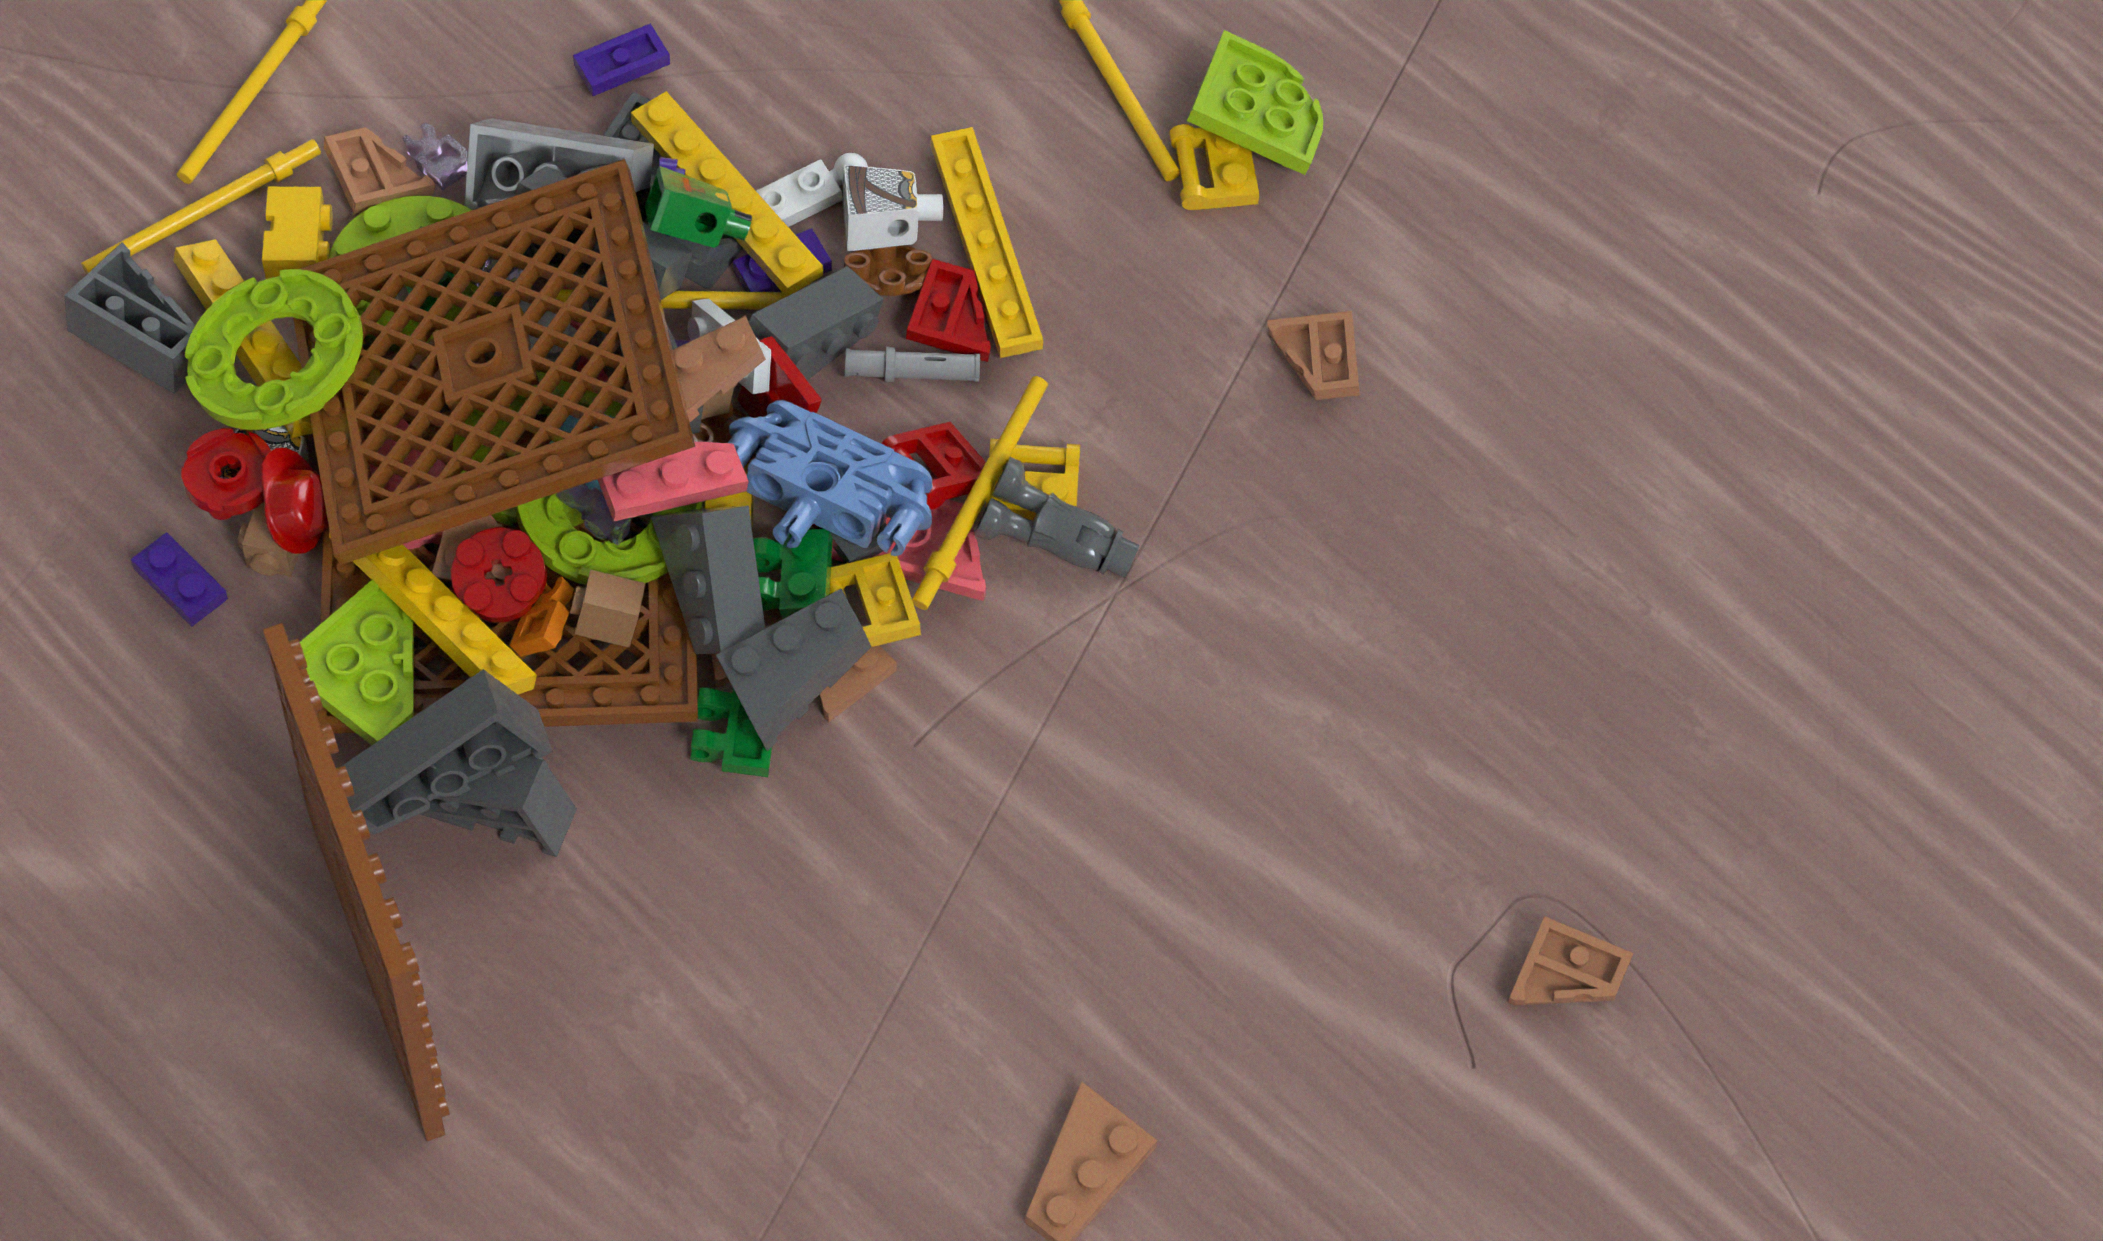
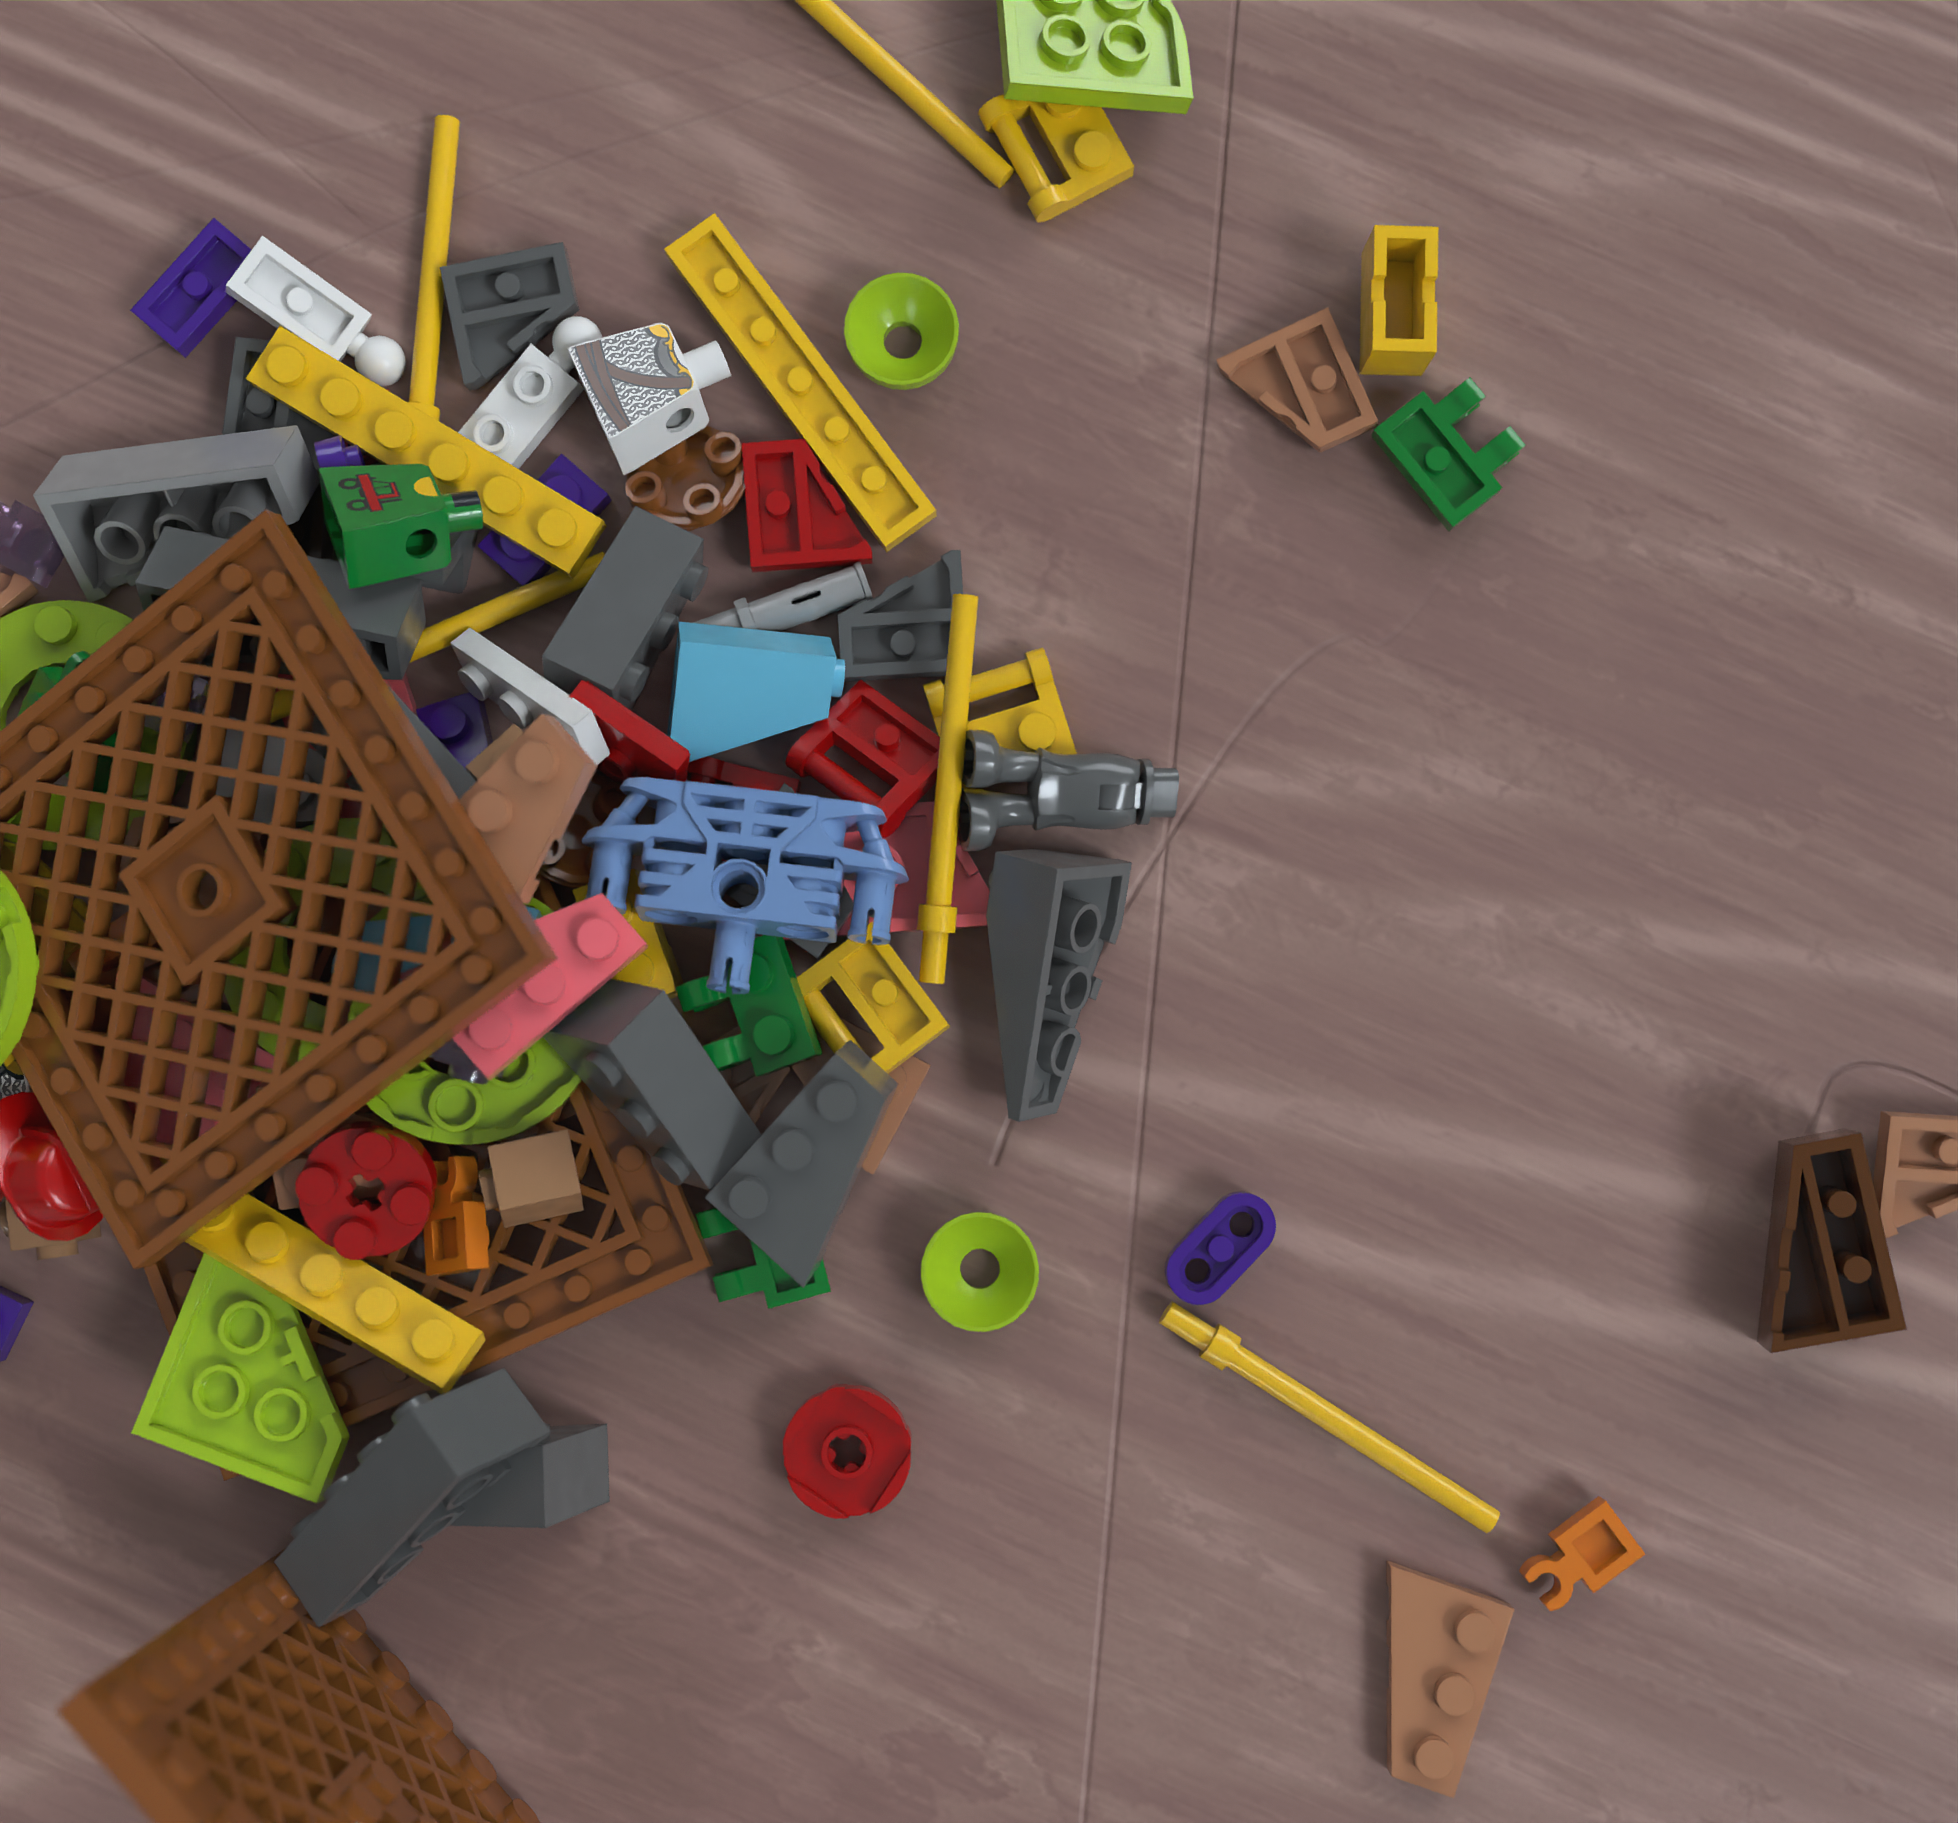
camera: 15 degrees left, 25 degrees up
none -> white plate [225,236,406,387]
none -> yellow bar [408,115,460,421]
none -> dark grey wing [440,242,579,391]
none -> medium azure slope [667,621,845,762]
none -> red plate [783,1384,912,1519]
none -> dark grey wing [838,550,963,682]
none -> lime piece [844,272,959,390]
none -> lime piece [921,1212,1039,1332]
none -> dark grey wedge [986,849,1132,1122]
none -> yellow bar [1159,1301,1500,1533]
none -> dark purple plate [1165,1192,1276,1305]
none -> yellow brick [1359,225,1439,376]
none -> green plate [1371,377,1526,532]
none -> orange plate [1519,1496,1645,1611]
none -> reddish brown wedge [1757,1128,1907,1353]

